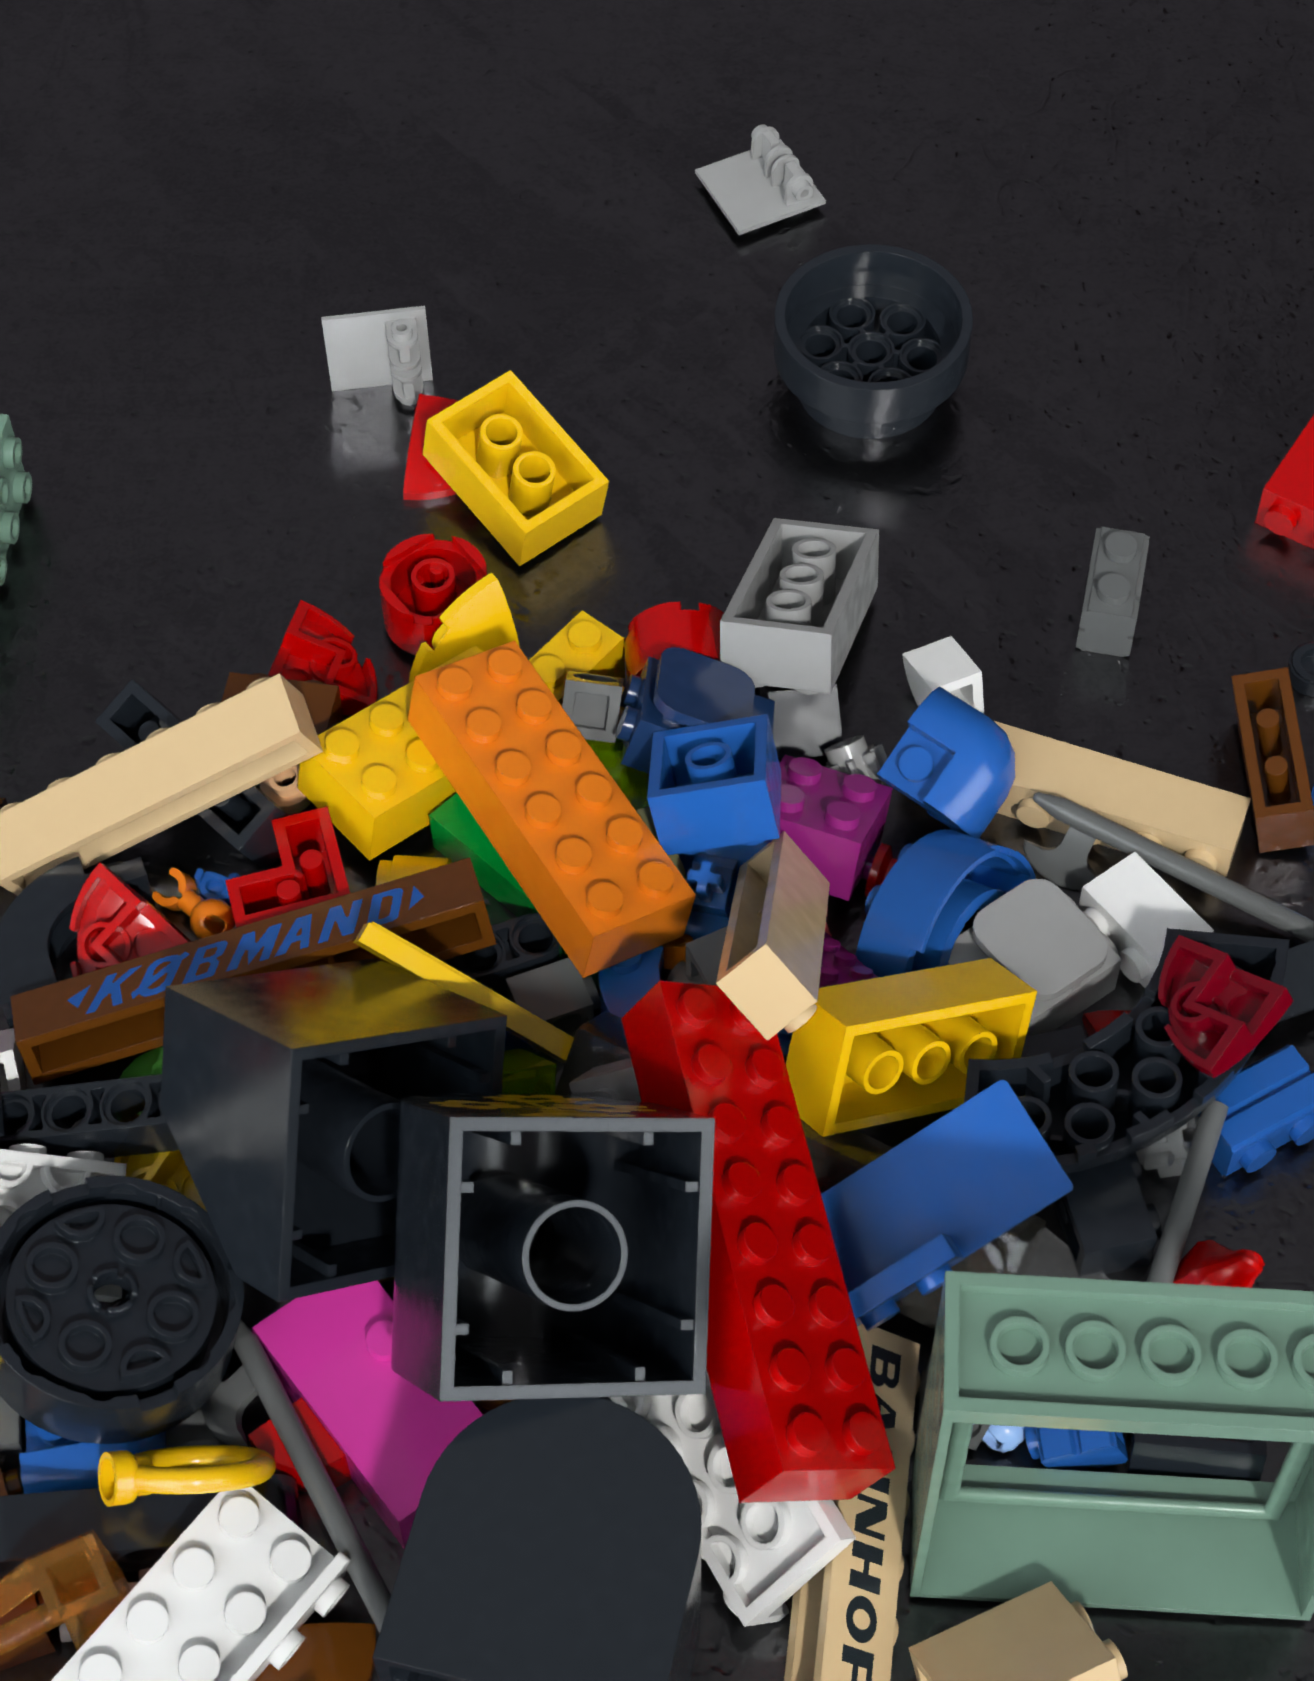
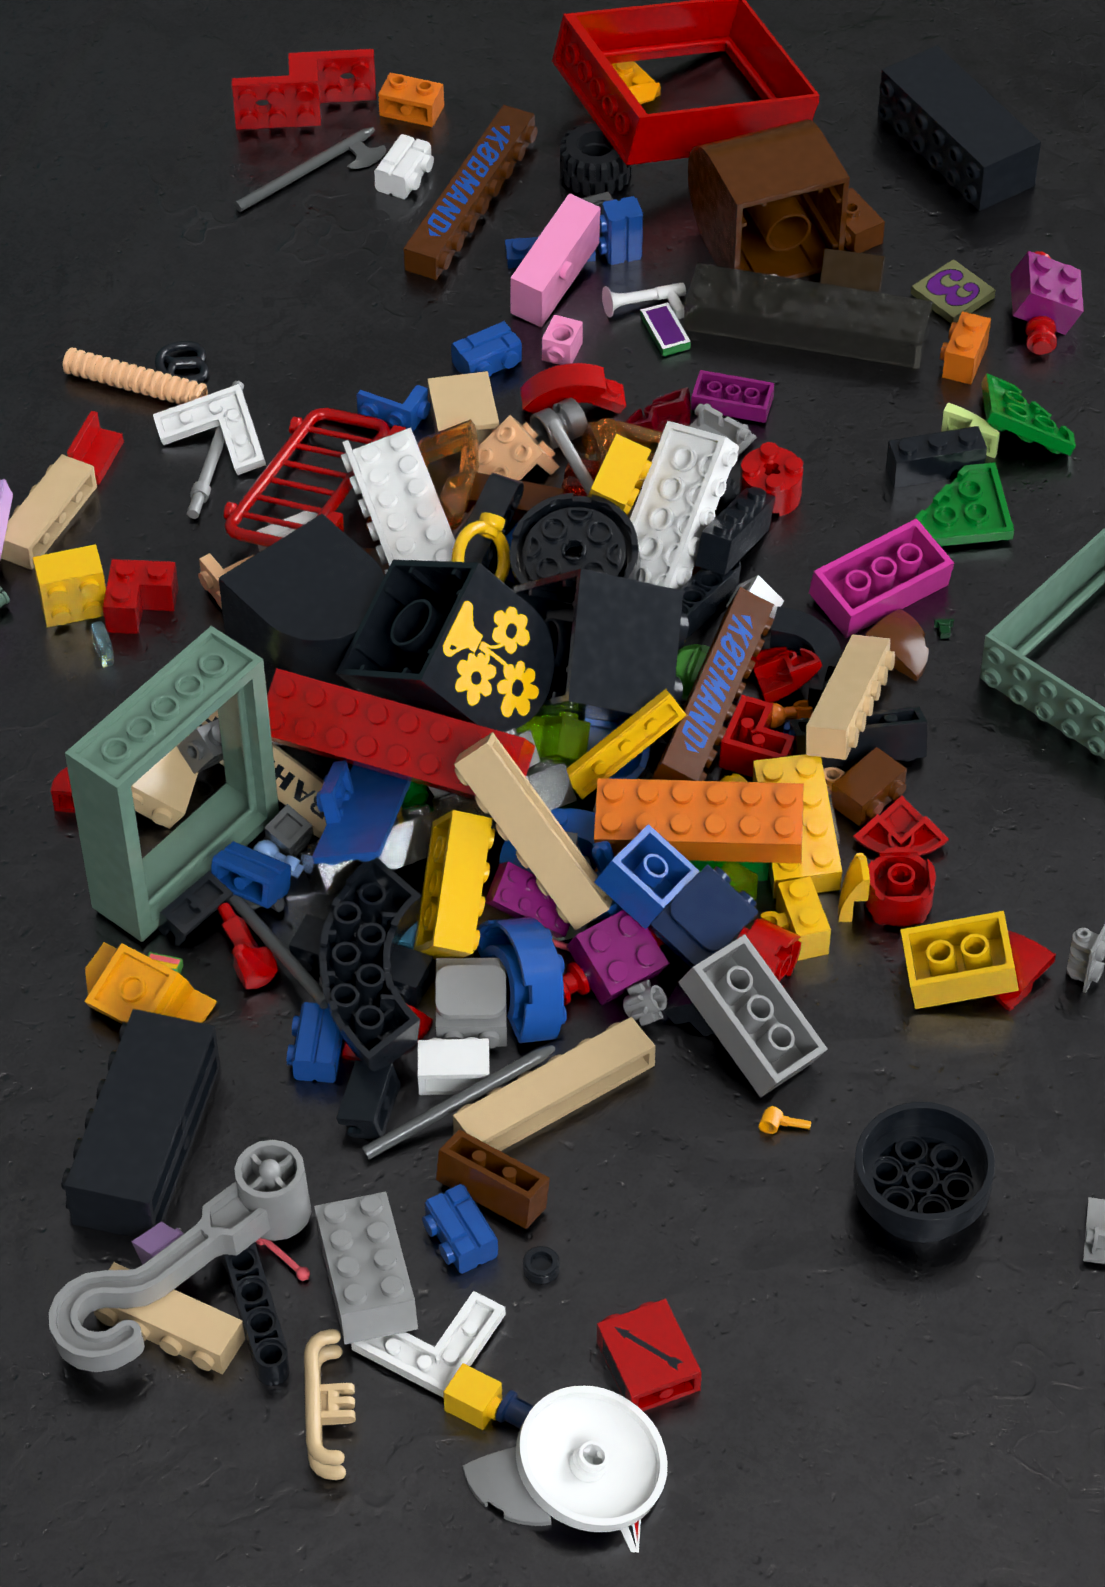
camera: 125 degrees right, 5 degrees down
dark grey brick [562,671,624,743] -> none
blue brick [877,687,1016,838] -> none
white brick [902,636,984,714] -> none
dark grey brick [1076,527,1150,657] -> none
dark red brick [1158,935,1293,1078] -> none
none -> dark grey brick [177,719,223,774]
none -> light orange hand [759,1106,811,1134]

